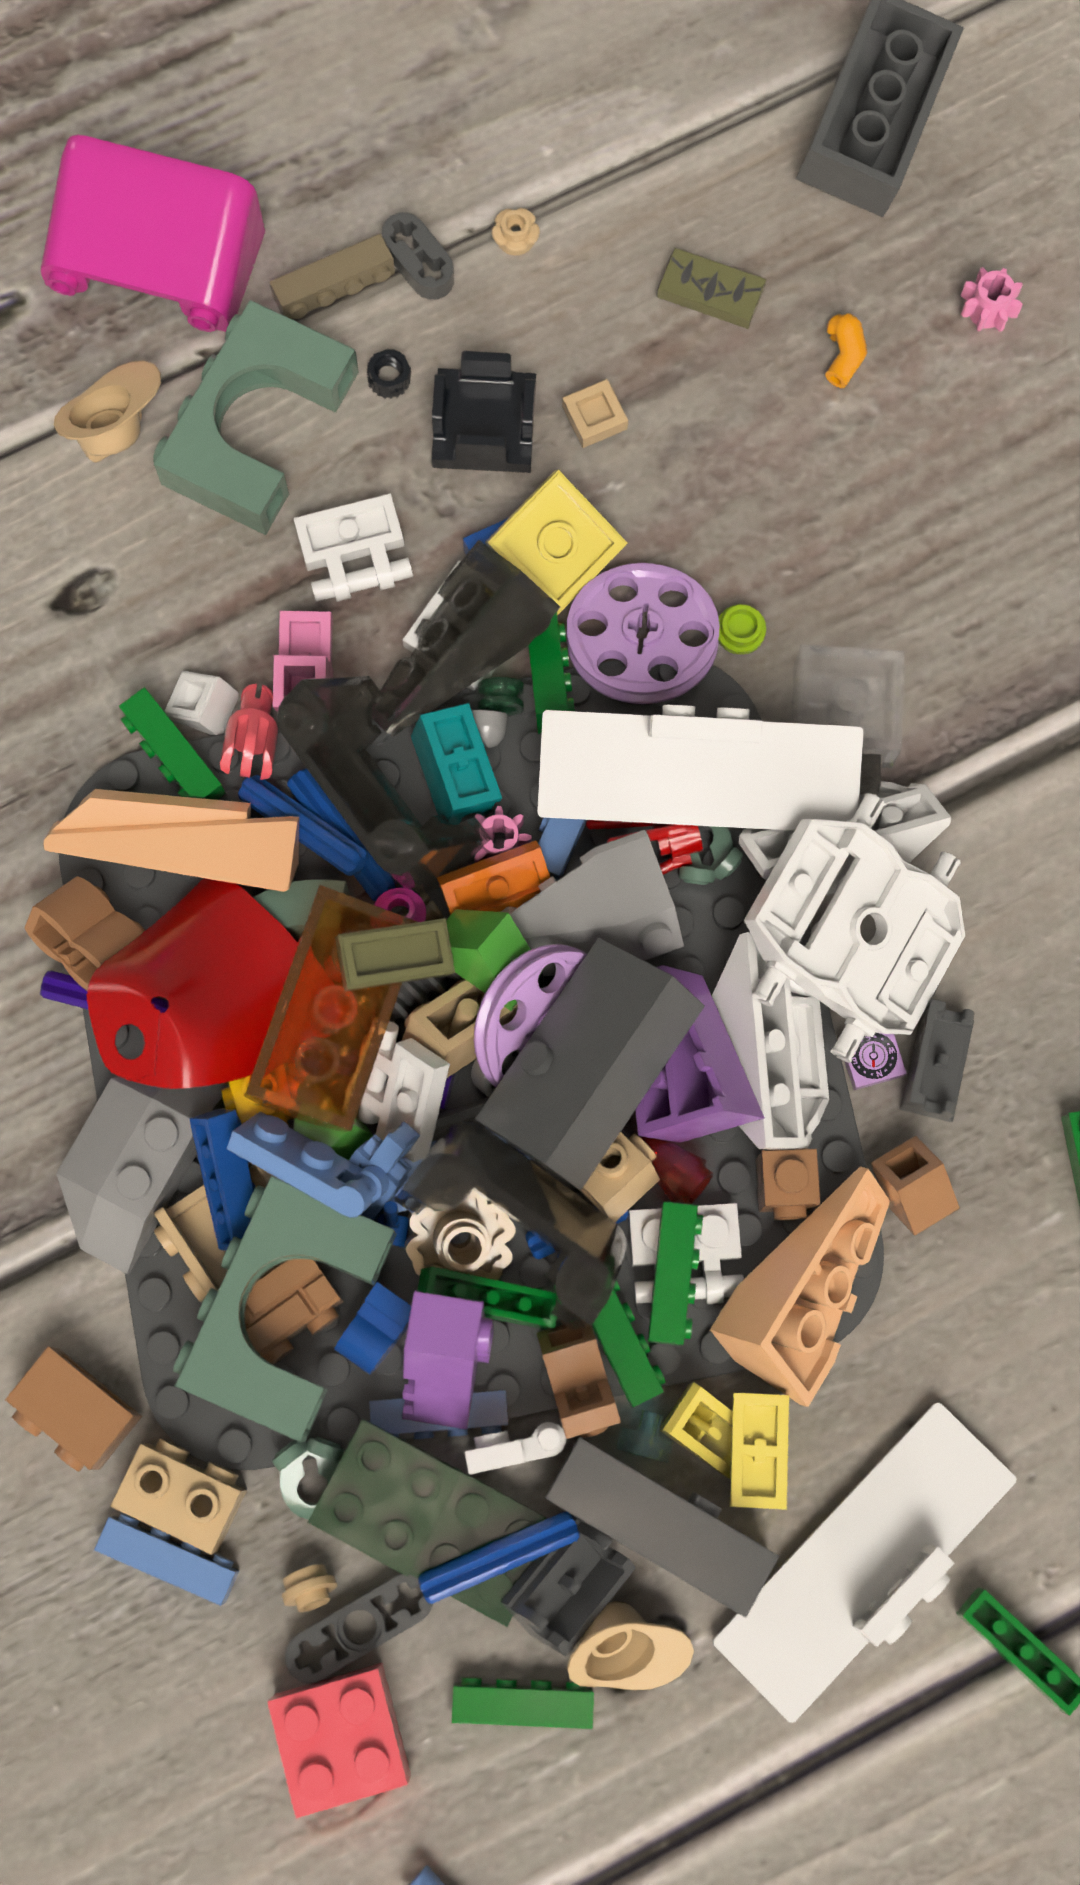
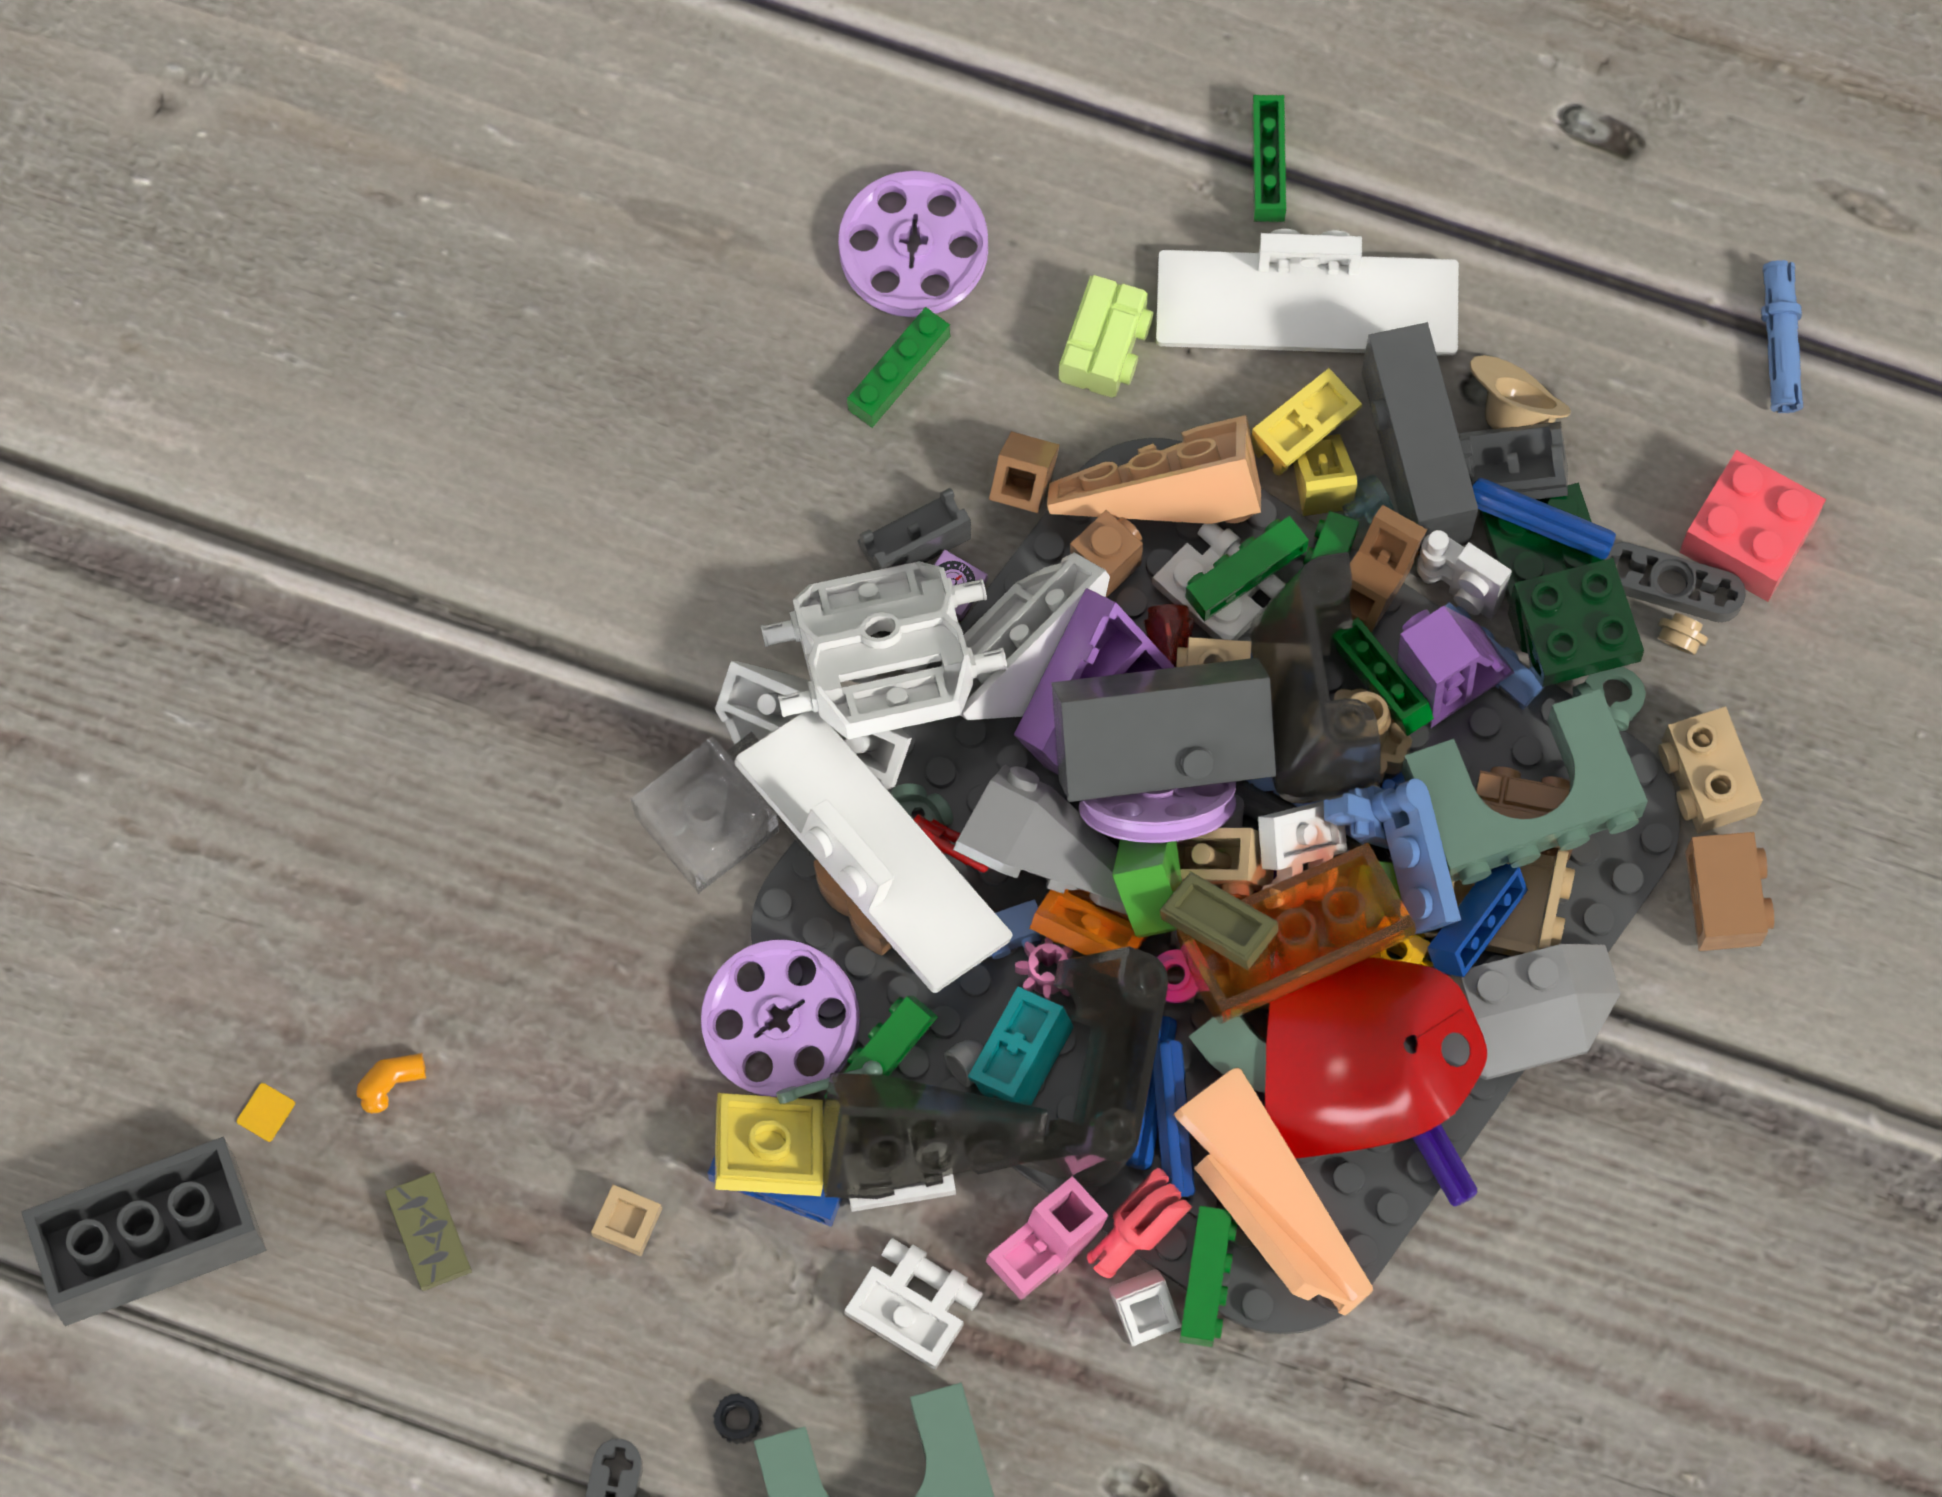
camera: 130 degrees left, 5 degrees down
medium nougat brick [24,876,145,991] -> none
medium blue piece [94,1513,240,1606] -> none
blue leg [334,1282,412,1375] -> none
black panel [432,351,536,473] -> none
green piece [452,1677,594,1729] -> none
clear green bush [478,677,524,716] -> none
tan plate [492,208,540,256] -> none
lime plate [718,604,766,655] -> none
bright pink gear [961,268,1023,332] -> none
none -> yellow sticker [237,1083,295,1142]
none -> sand green hinge [776,1060,883,1104]
none -> yellowish green brick [1059,275,1154,398]

